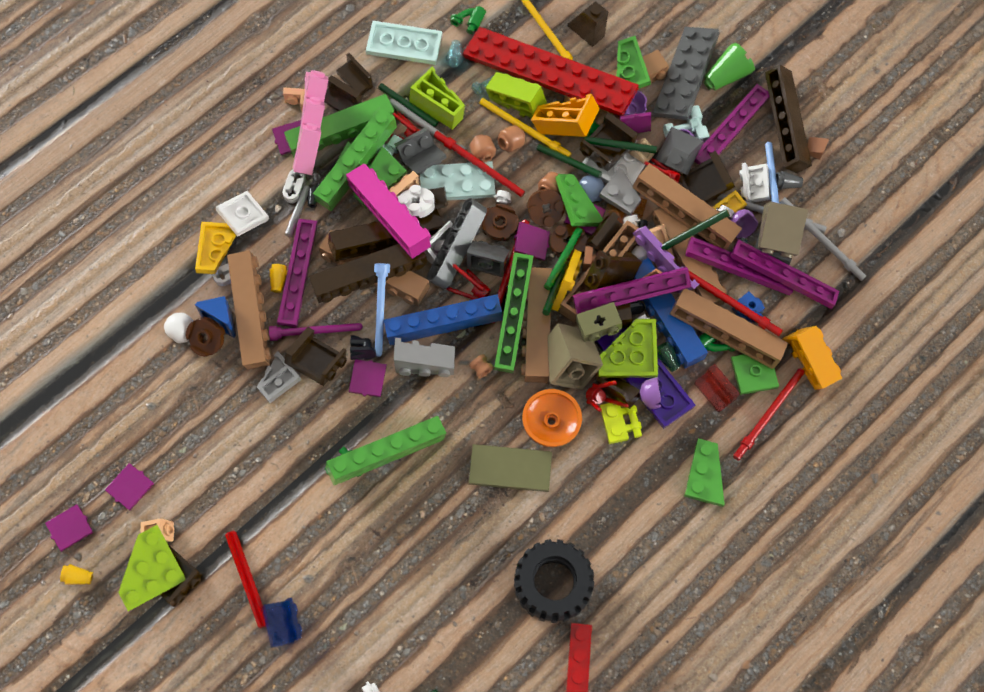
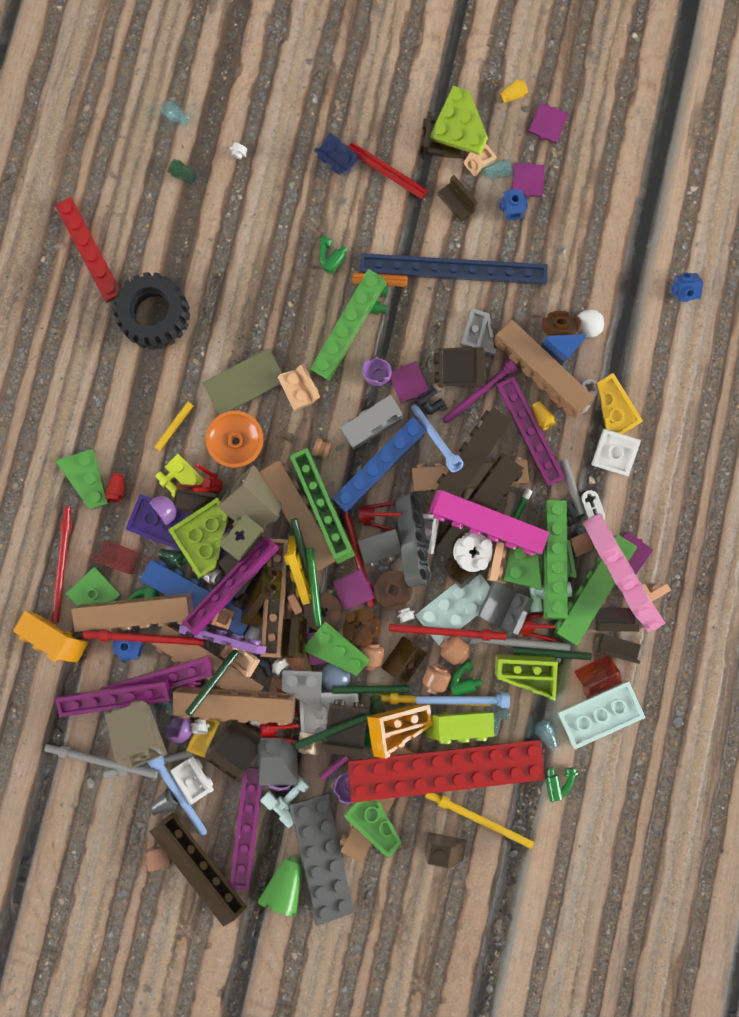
camera: 145 degrees right, 15 degrees up
none -> red cone [105,473,124,503]
none -> yellow bar [154,401,194,451]
none -> light nougat bracket [278,364,320,411]
none -> green plant [319,236,348,275]
none -> orange axle [352,272,408,287]
none -> dark blue plate [360,253,548,285]
none -> medium lavender hair [362,357,392,386]
none -> clear green cone [369,695,386,716]
none -> dark brown panel [381,636,428,685]
none -> light blue piece [415,692,510,708]
none -> dark brown panel [438,175,478,222]
none -> green plant [449,659,482,696]
none -> clear light blue cone [484,158,512,179]
none -> blue brick [499,189,528,221]
none -> green bar [512,488,533,520]
none -> nougat slope [569,532,594,557]
none -> clear red panel [574,655,622,699]
none -> blue brick [671,273,703,302]

